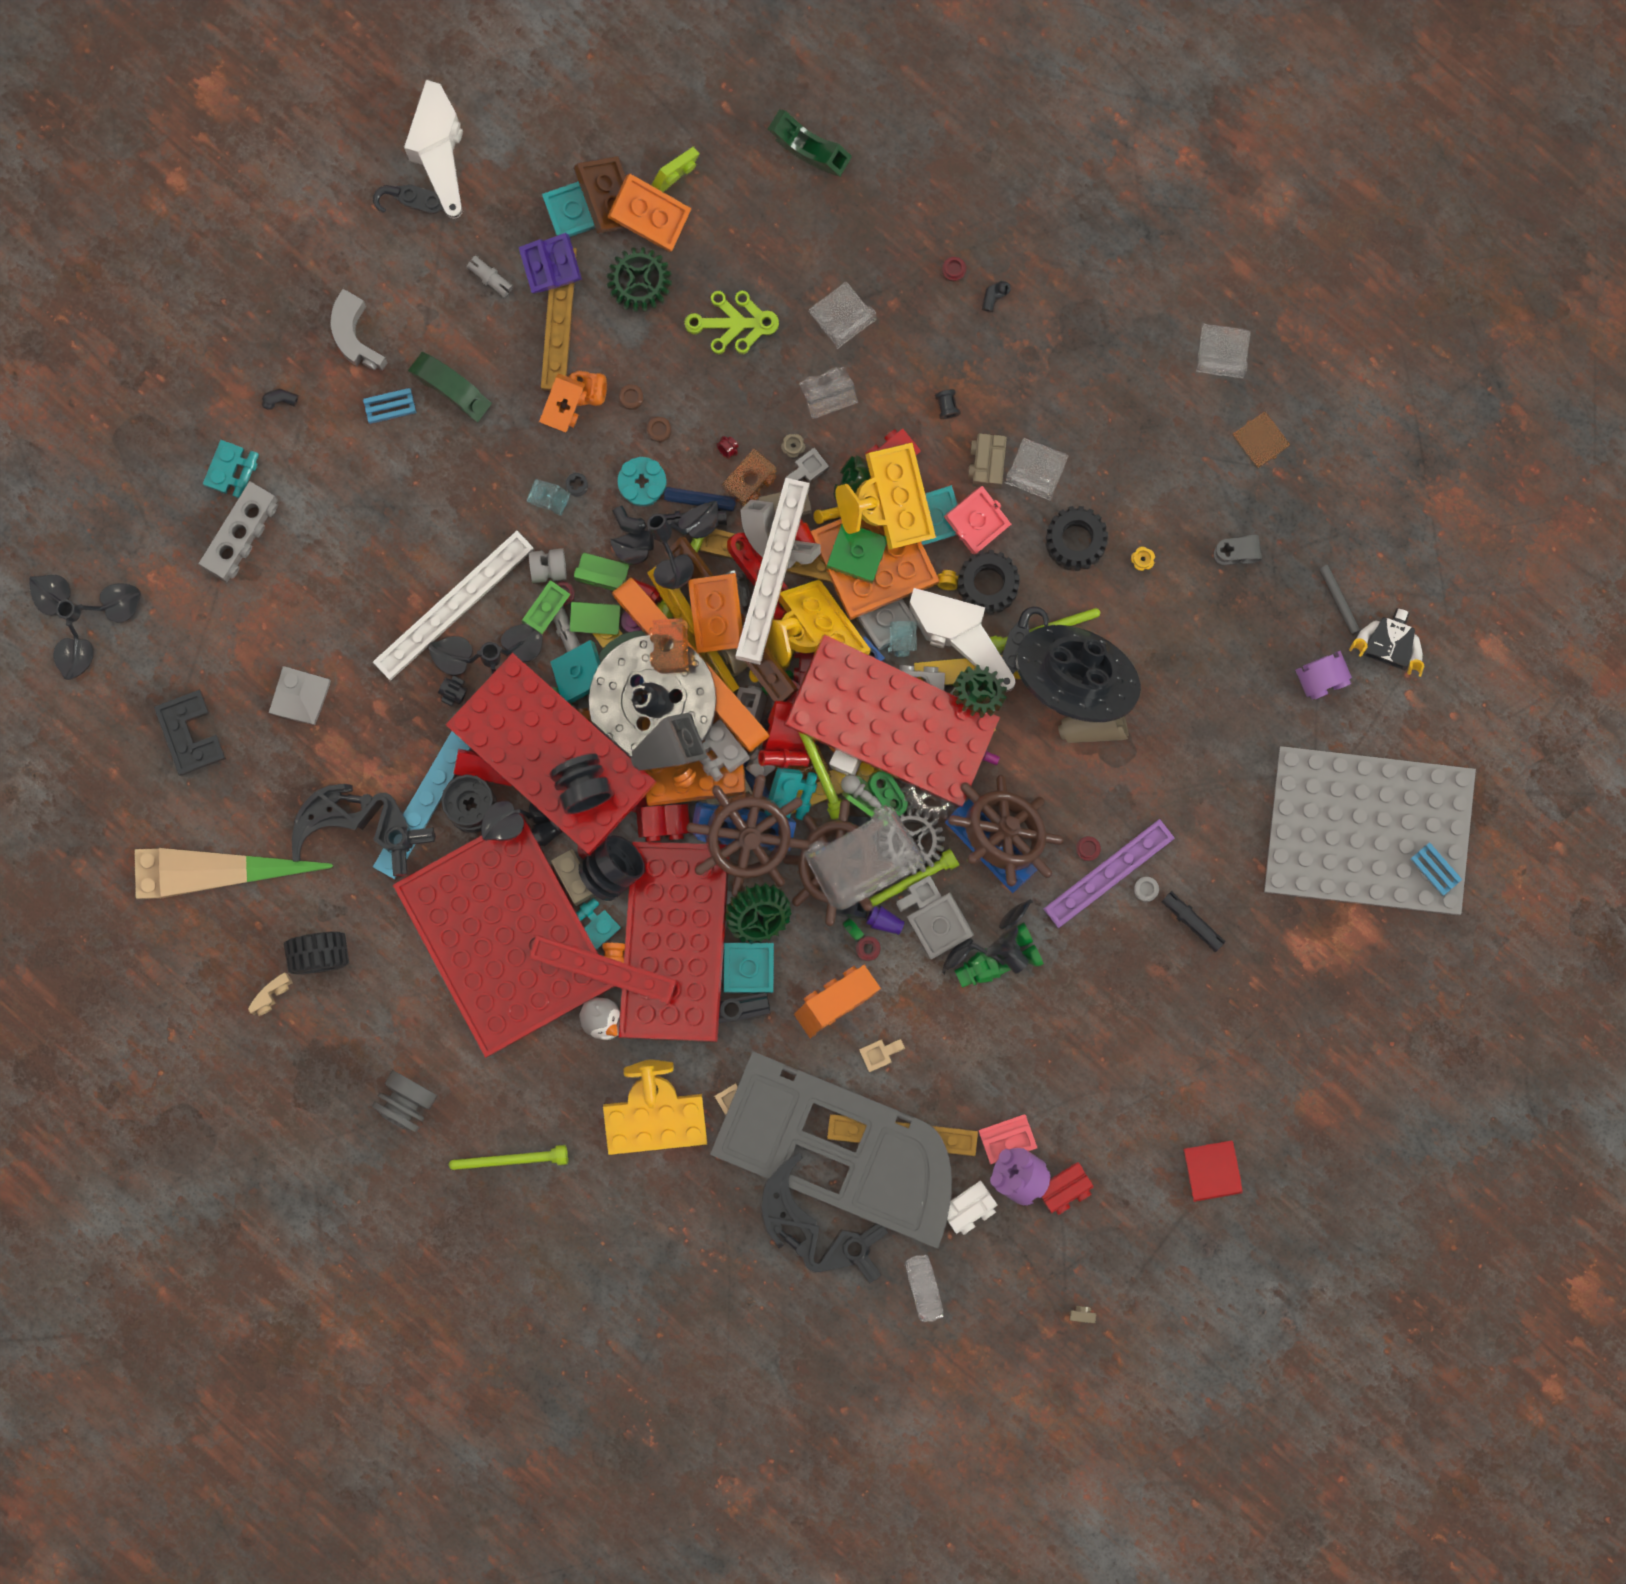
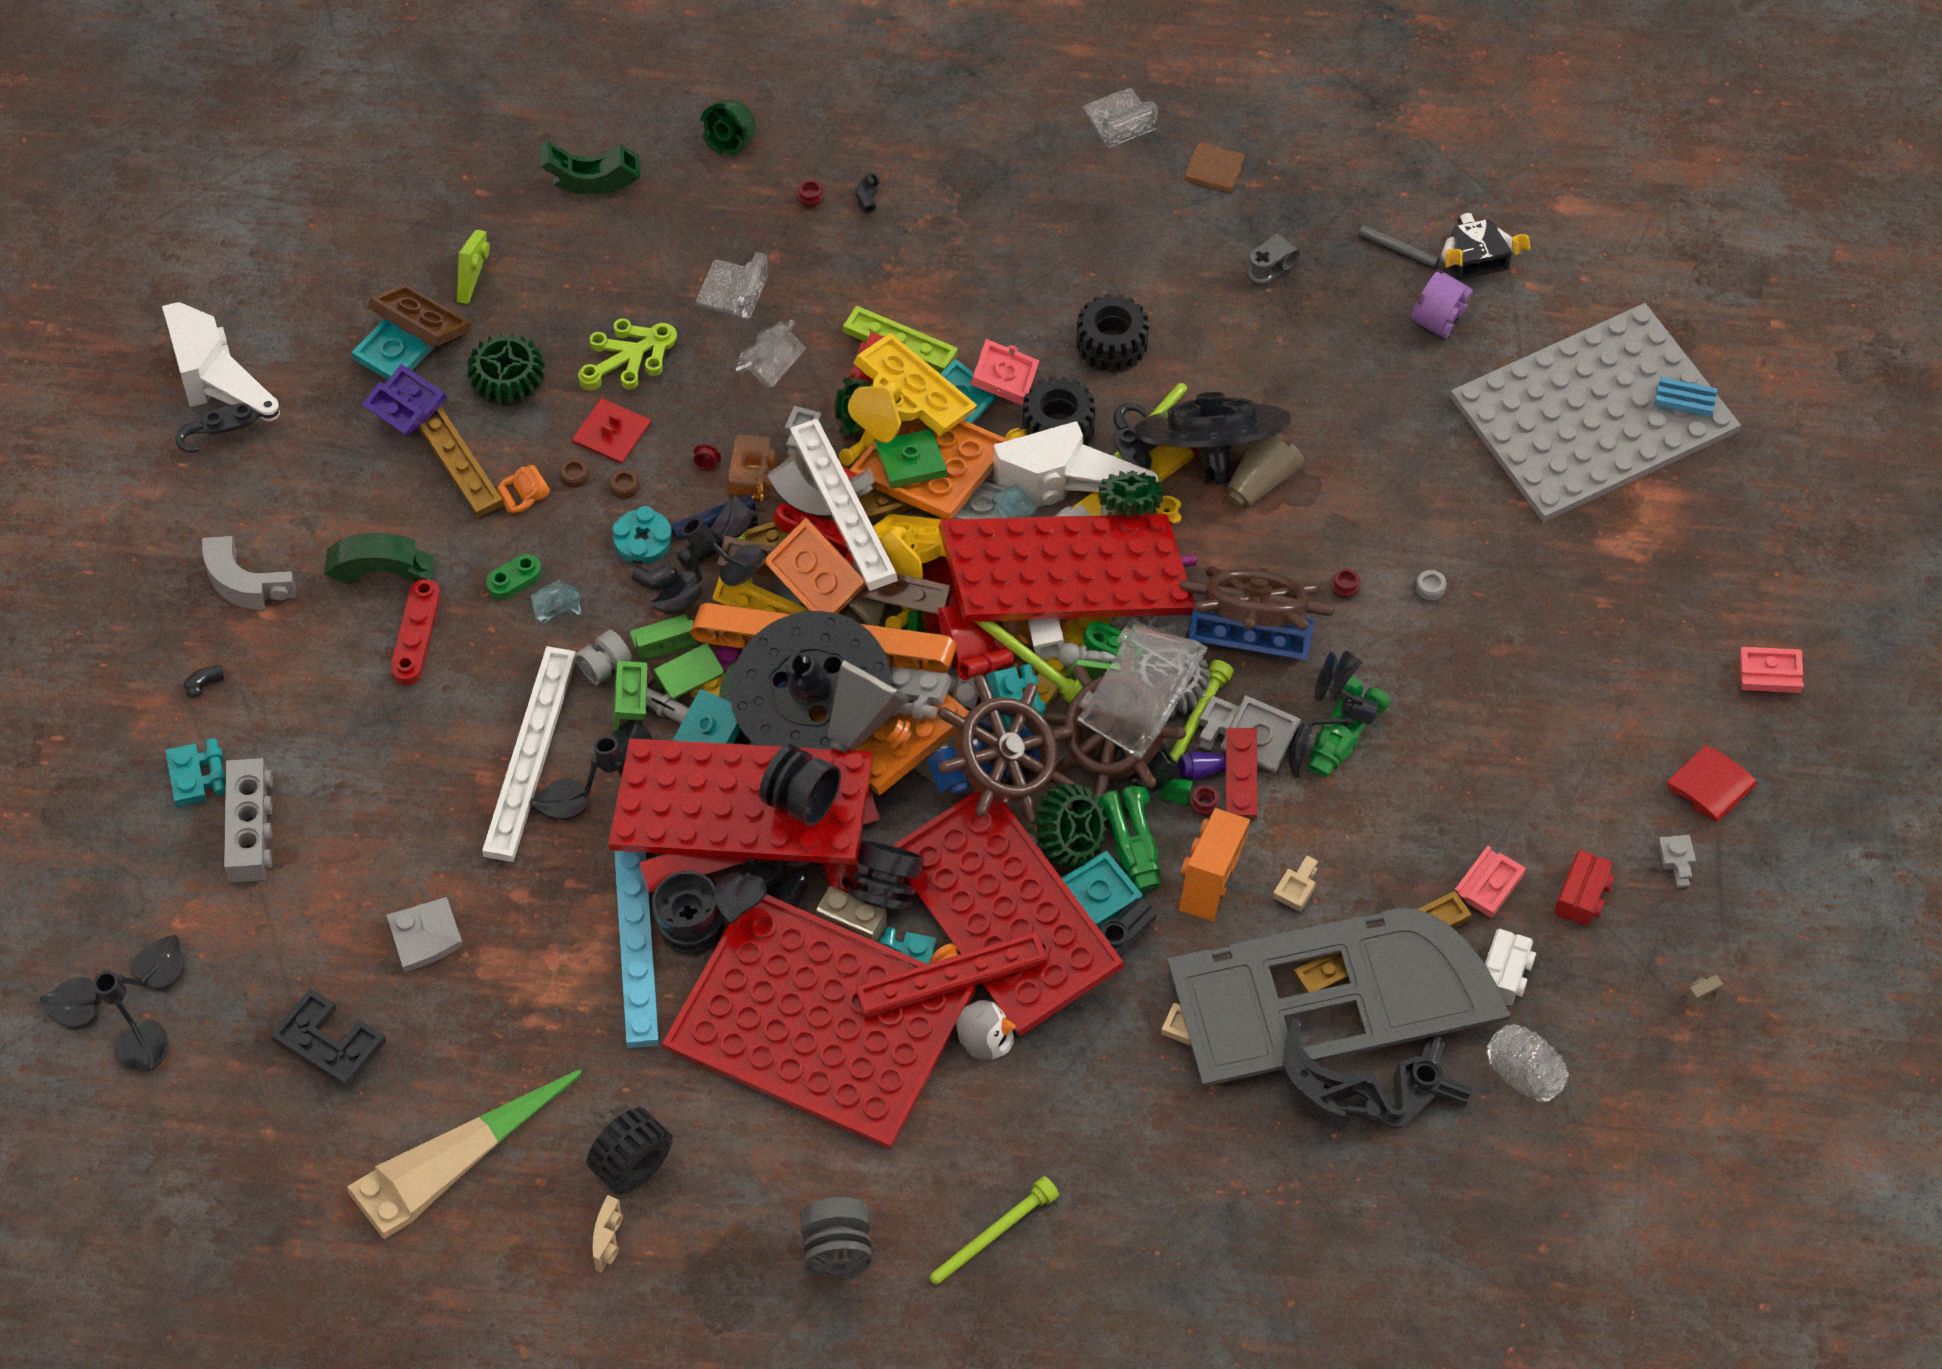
camera: 40 degrees left, 25 degrees down
black piece [292,784,436,877] -> none
dark azure tile [363,388,416,424] -> none
black gear [438,676,468,707] -> none
light grey pin [467,256,513,298] -> none
orange brick [539,373,587,432] -> none
black bush [566,473,588,497] -> none
yellow plate [603,1059,707,1155] -> none
orange plate [607,174,692,252] -> none
red brick [636,804,690,842] -> none
clear orange brick [649,618,689,673] -> none
dark tan plate [781,434,805,458] -> none
black bush [935,389,961,419] -> none
dark tan brick [968,434,1007,489] -> none
medium lavender brick [990,1148,1050,1205] -> none
clear bracket [1006,438,1068,500] -> none
medium lavender tile [1043,819,1175,929] -> none
yellow plate [1131,547,1155,571] -> none
black pin [1161,891,1226,953] -> none
none -> red plate [391,579,441,685]
none -> green plate [486,554,542,600]
none -> red piece [572,398,652,464]
none -> dark green cylinder [700,99,756,157]
none -> lime plate [843,306,958,374]
none -> green piece [1098,786,1161,892]
none -> yellow plate [1154,496,1181,524]
none -> red plate [1226,728,1257,819]
none -> light grey plate [1658,835,1696,888]
none -> coral plate [1739,647,1804,693]

